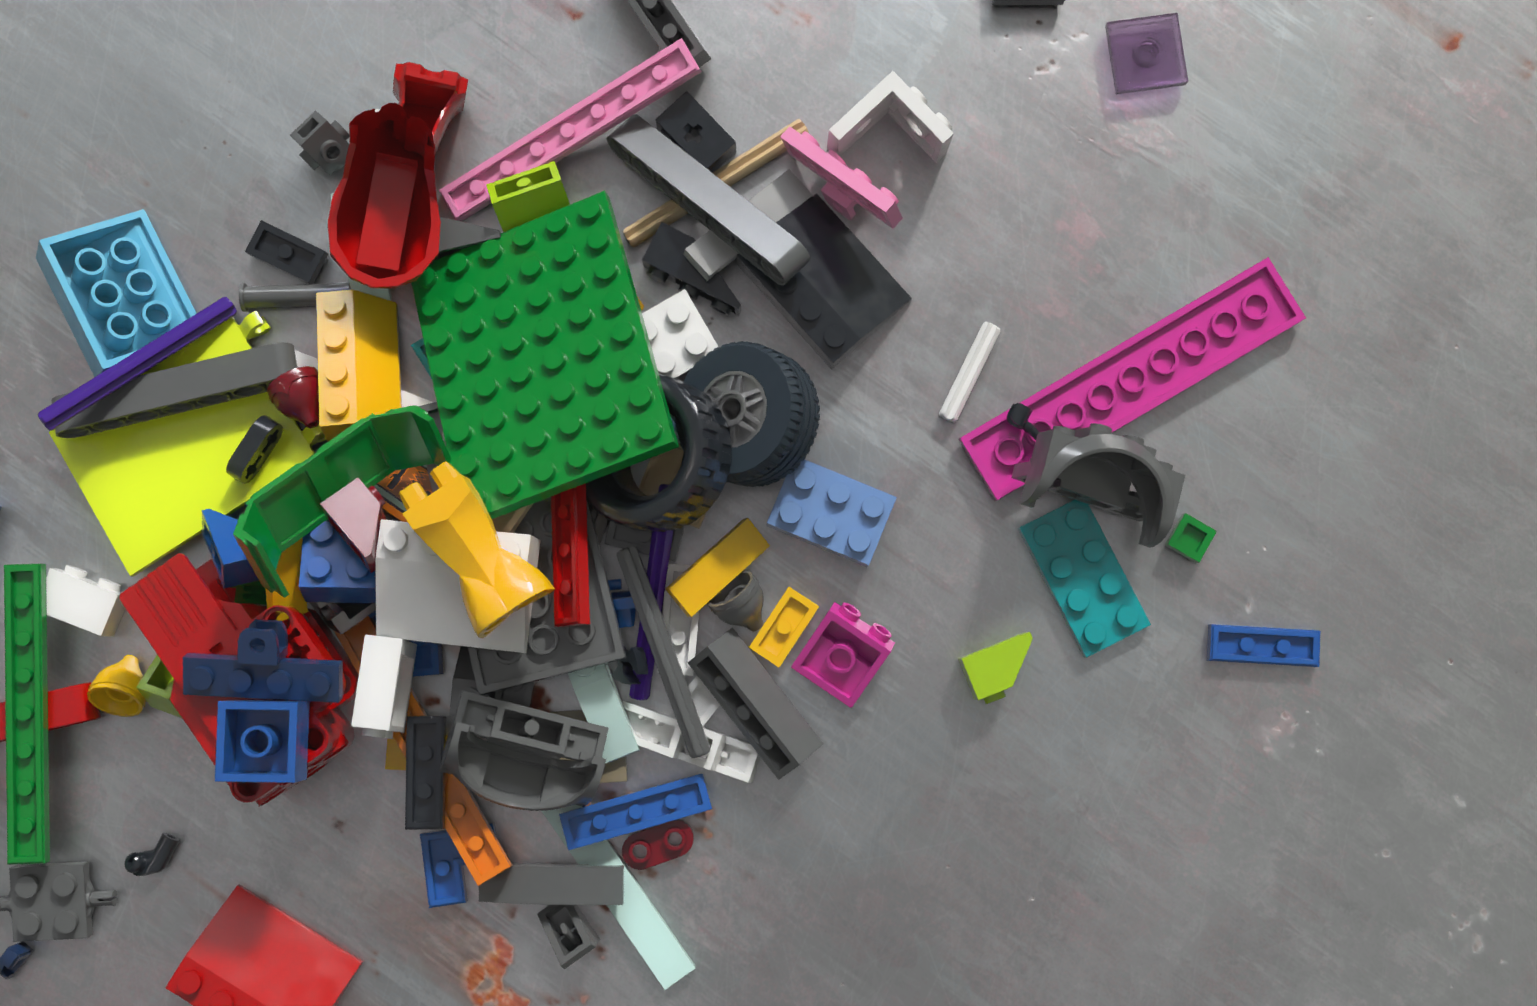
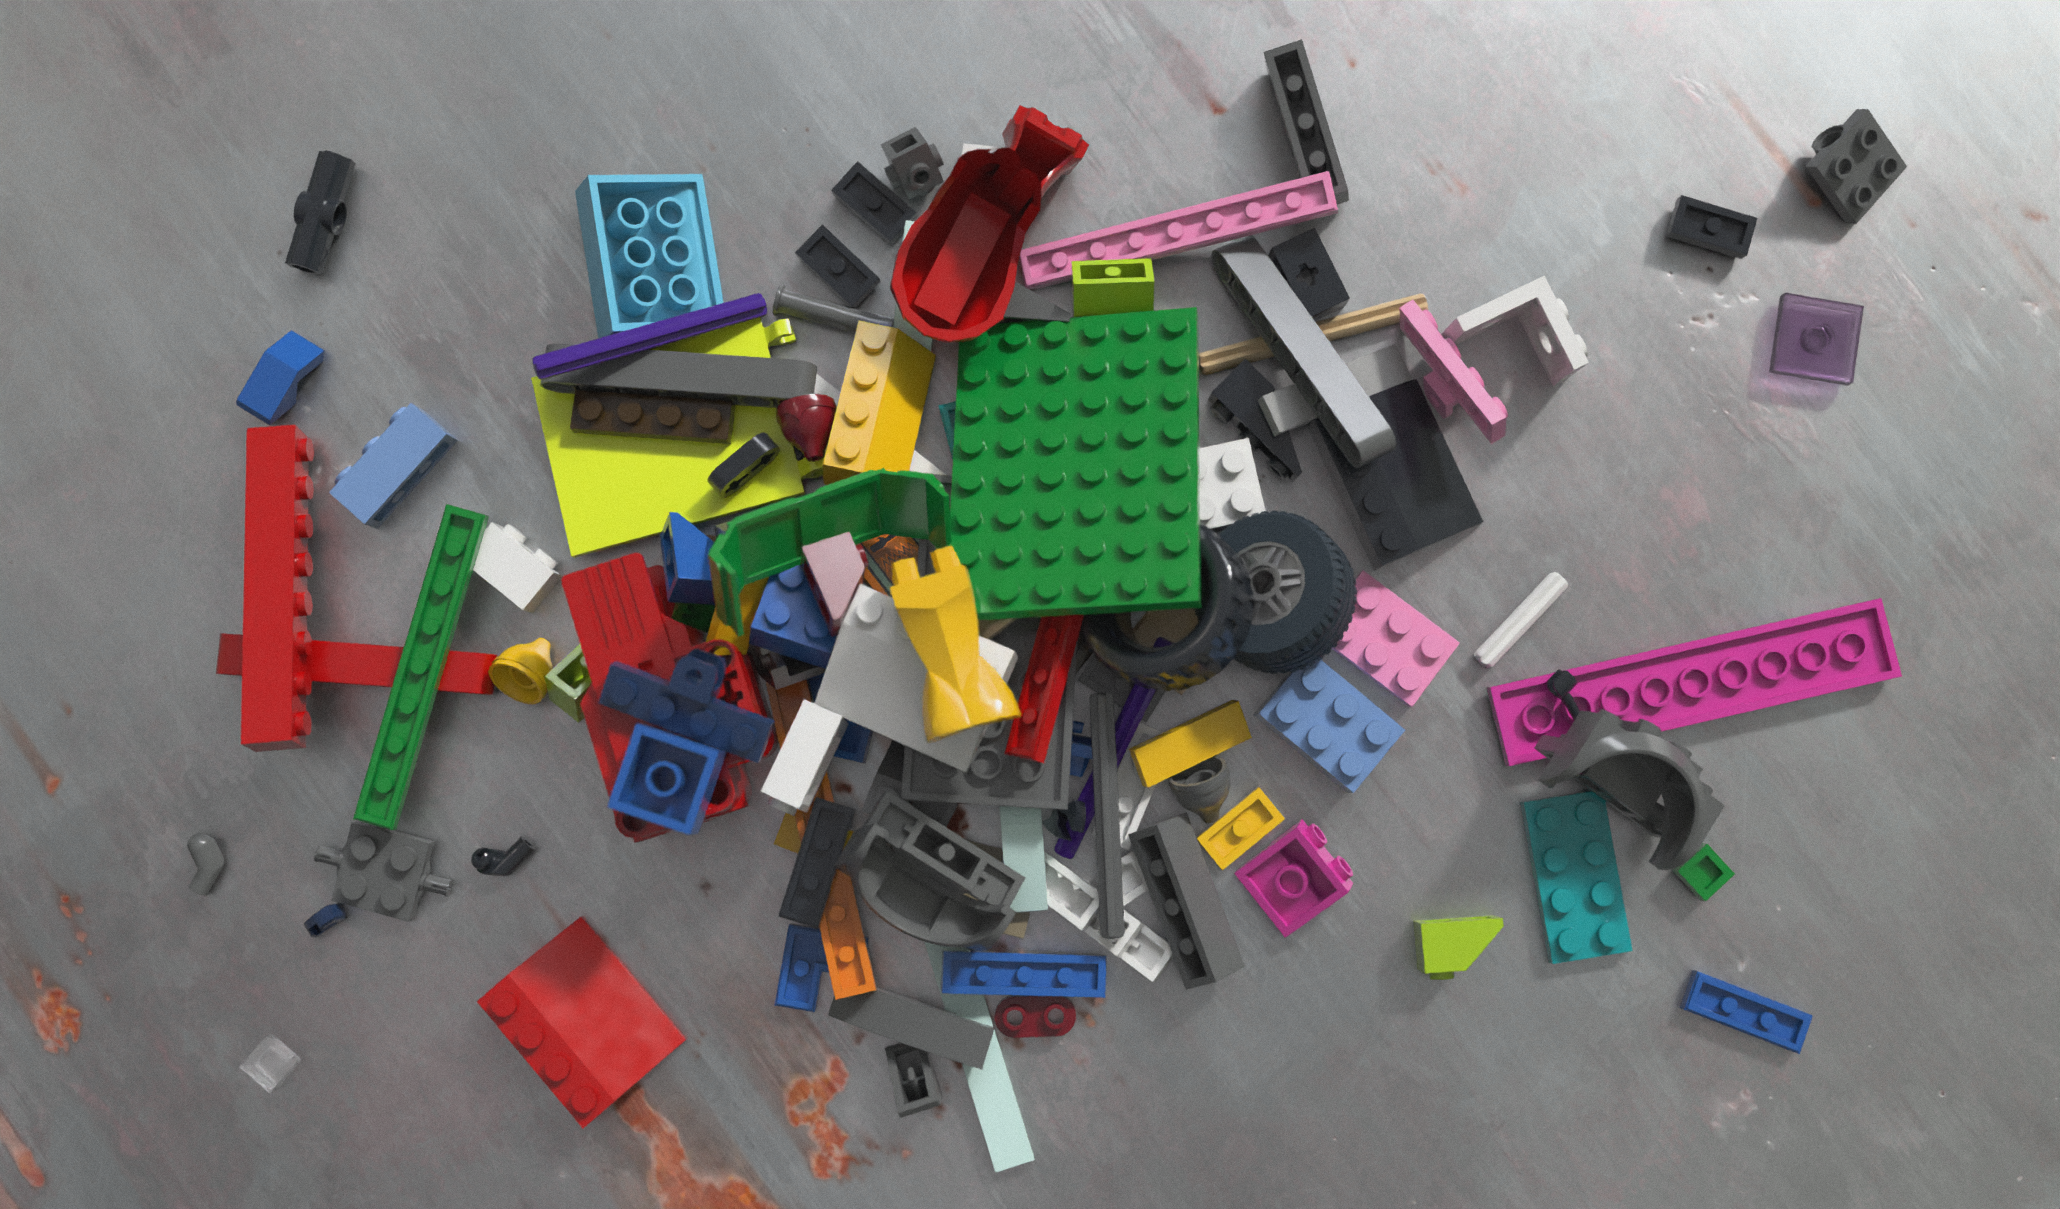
camera: 20 degrees right, 0 degrees up
none -> dark brown plate [570,390,736,444]
none -> black plate [831,161,917,245]
none -> bright pink plate [1331,570,1460,707]

